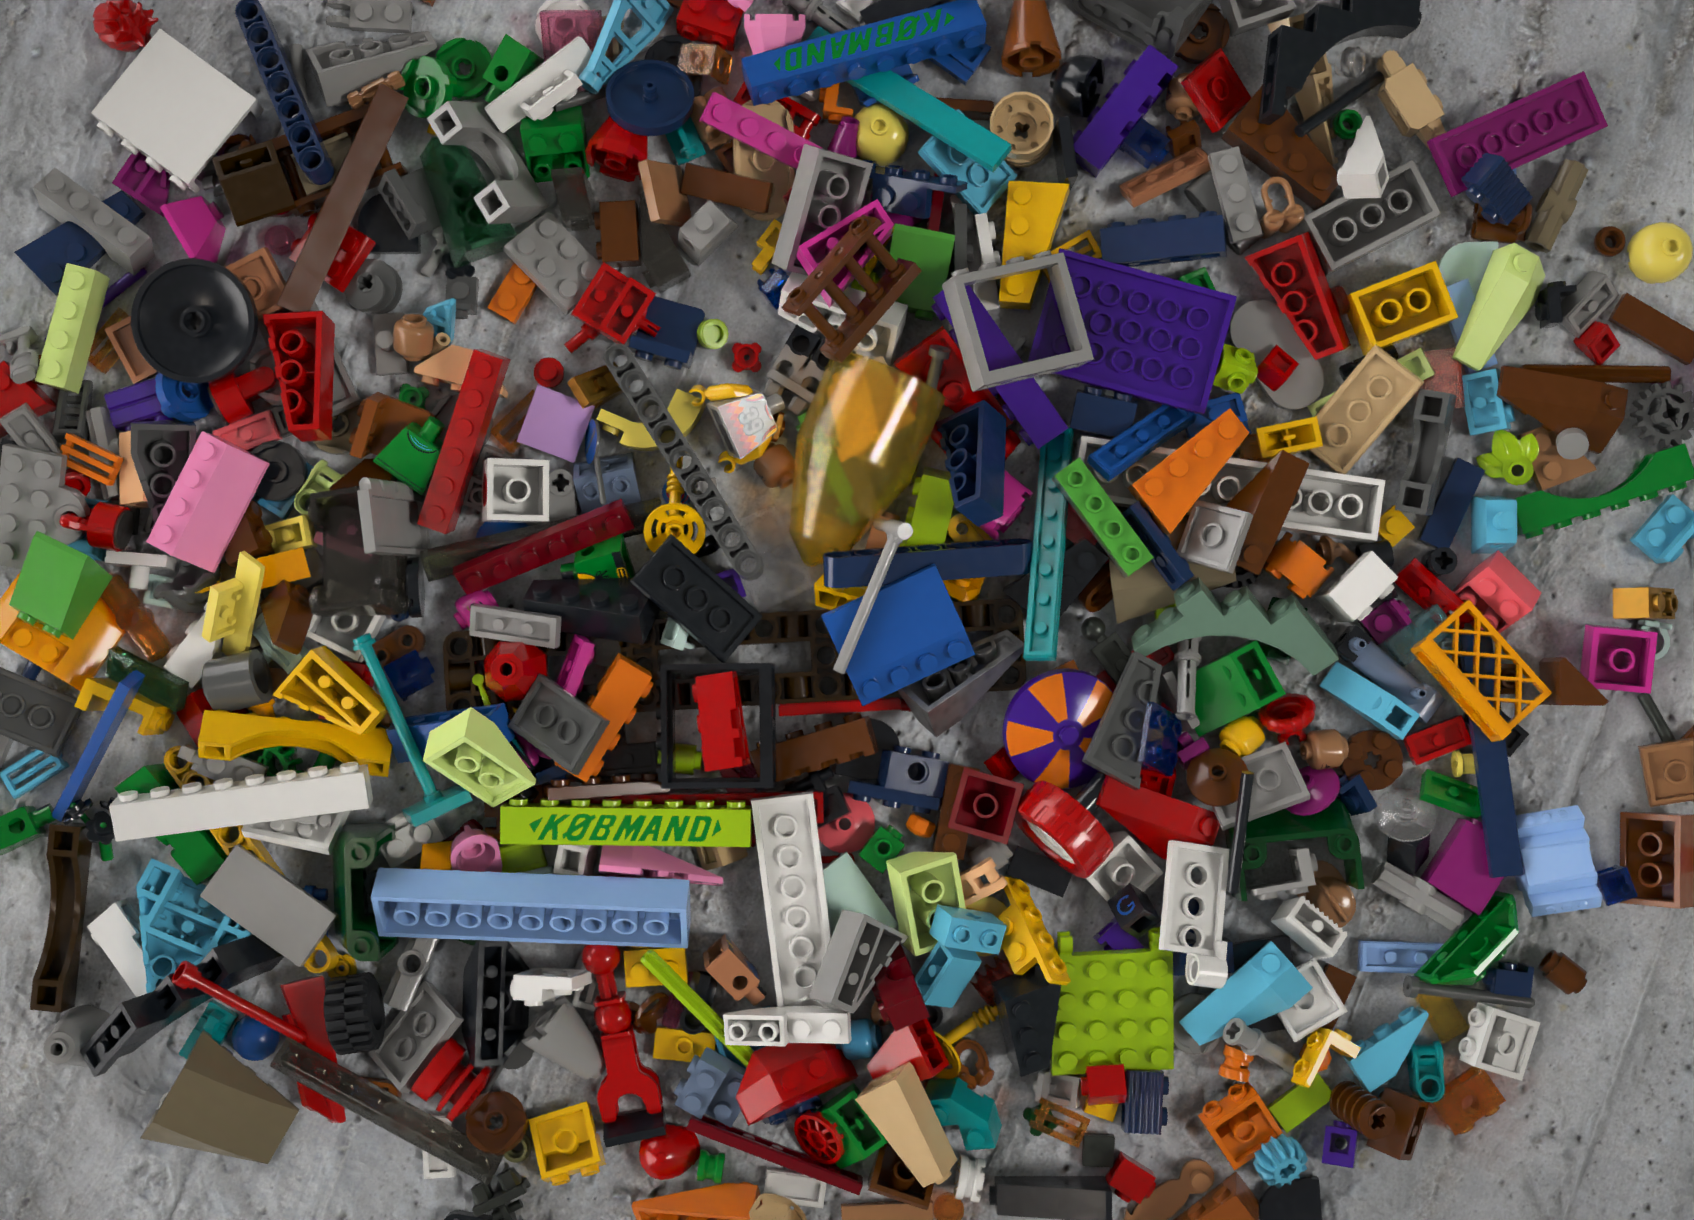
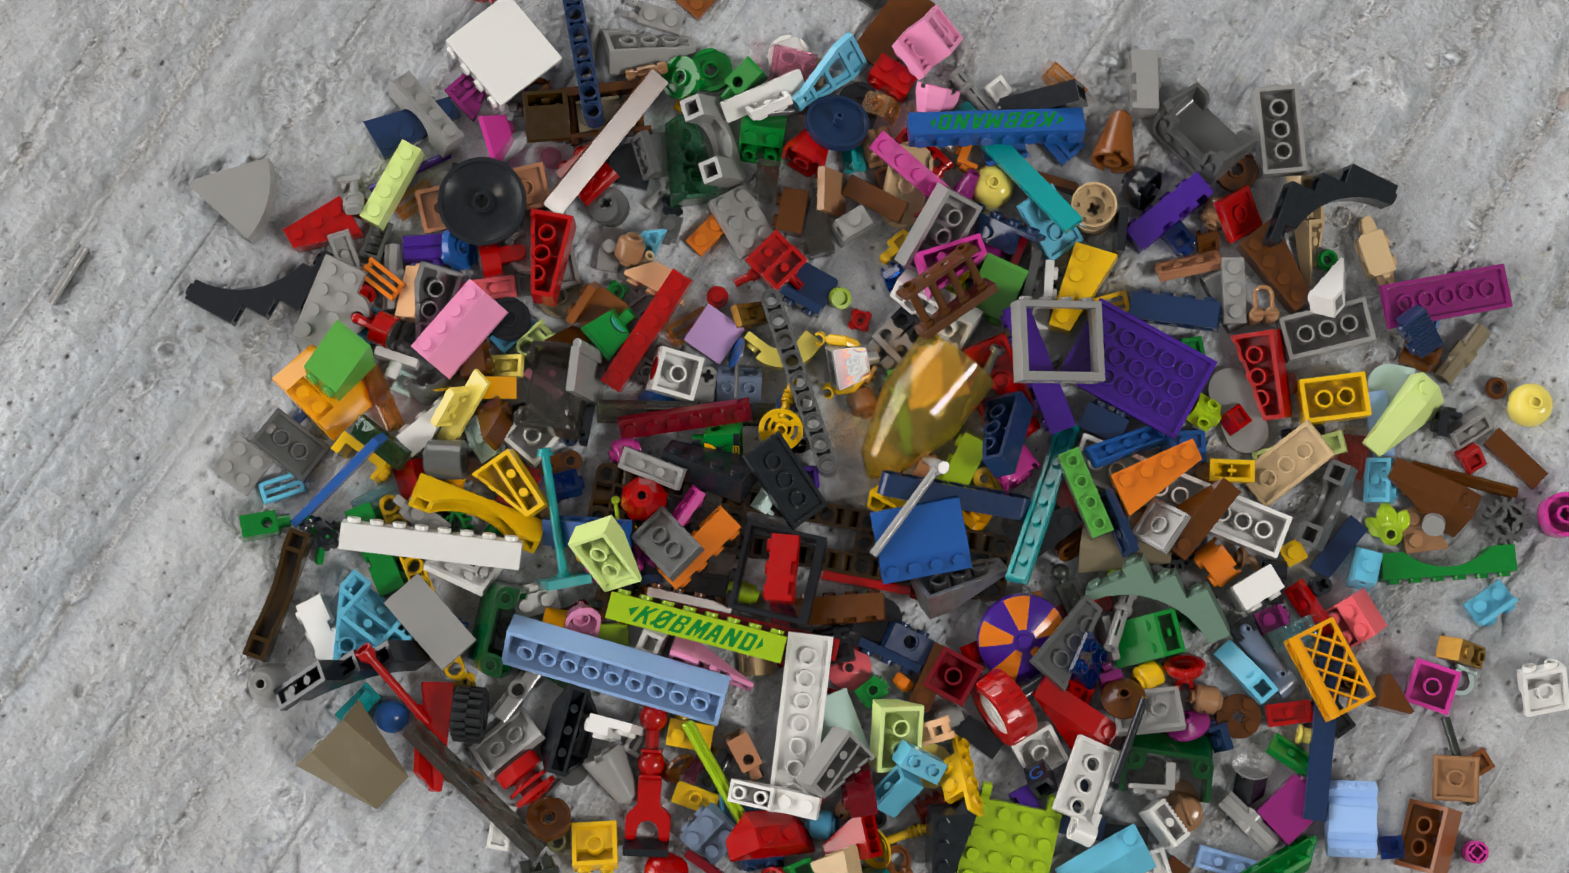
camera: 15 degrees right, 5 degrees down
black bar [1294,71,1384,137] -> none
none -> clear light blue tile [350,481,396,508]

